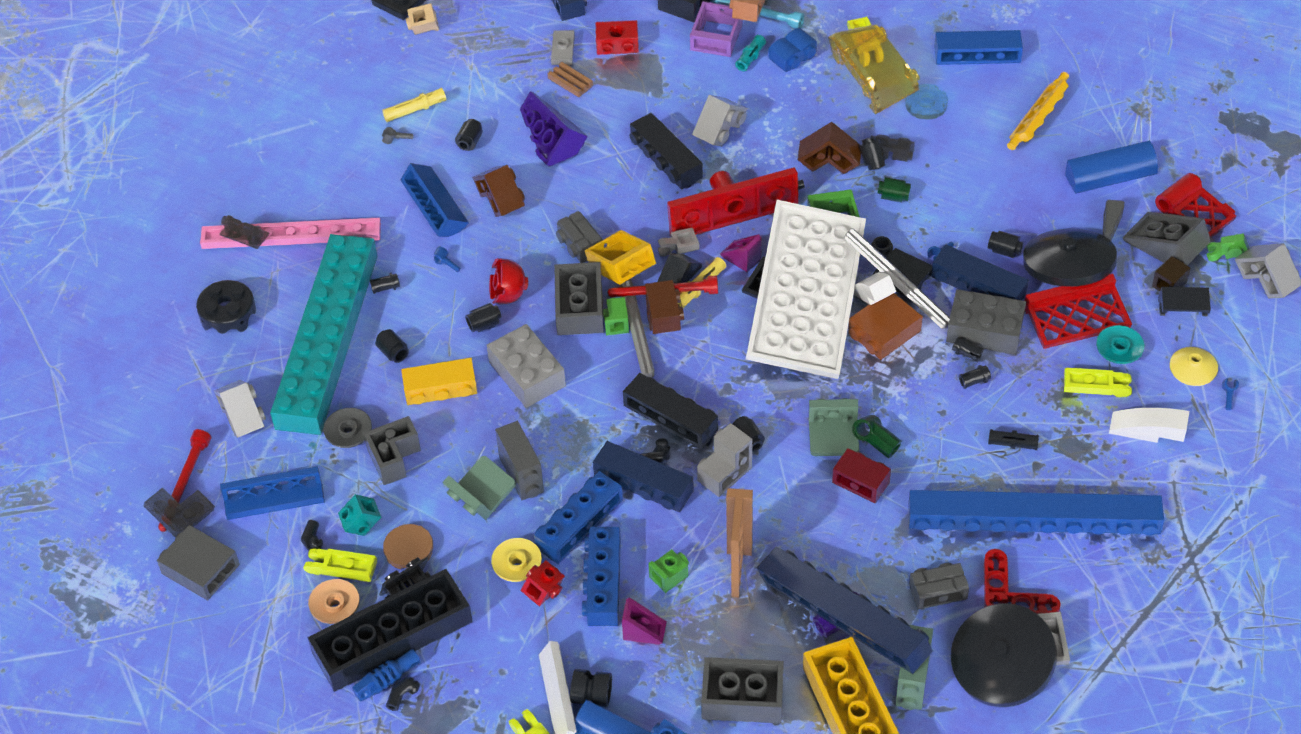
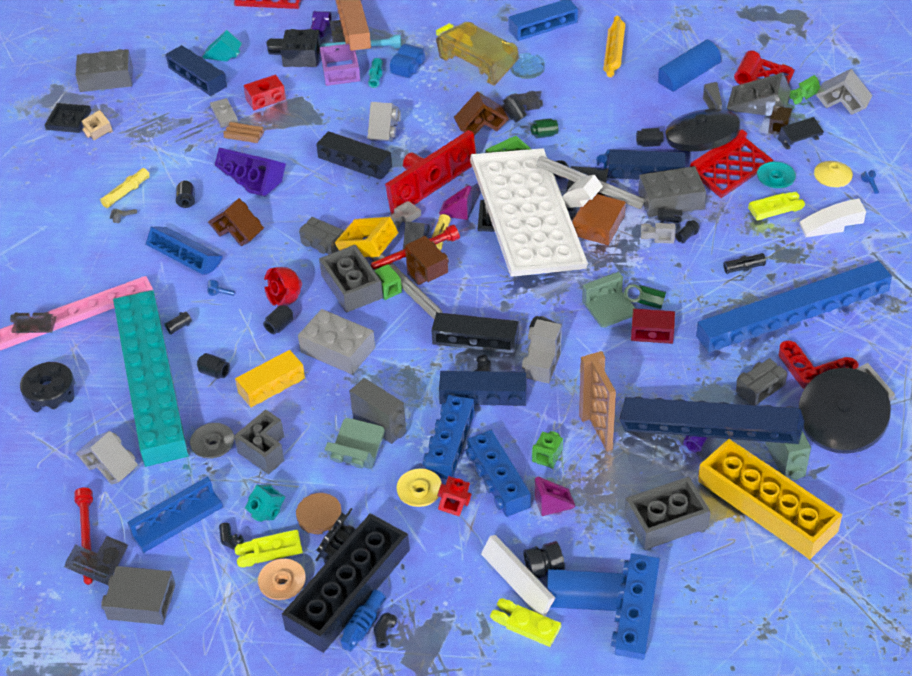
camera: 25 degrees left, 5 degrees down
none -> light grey plate [641,223,676,243]

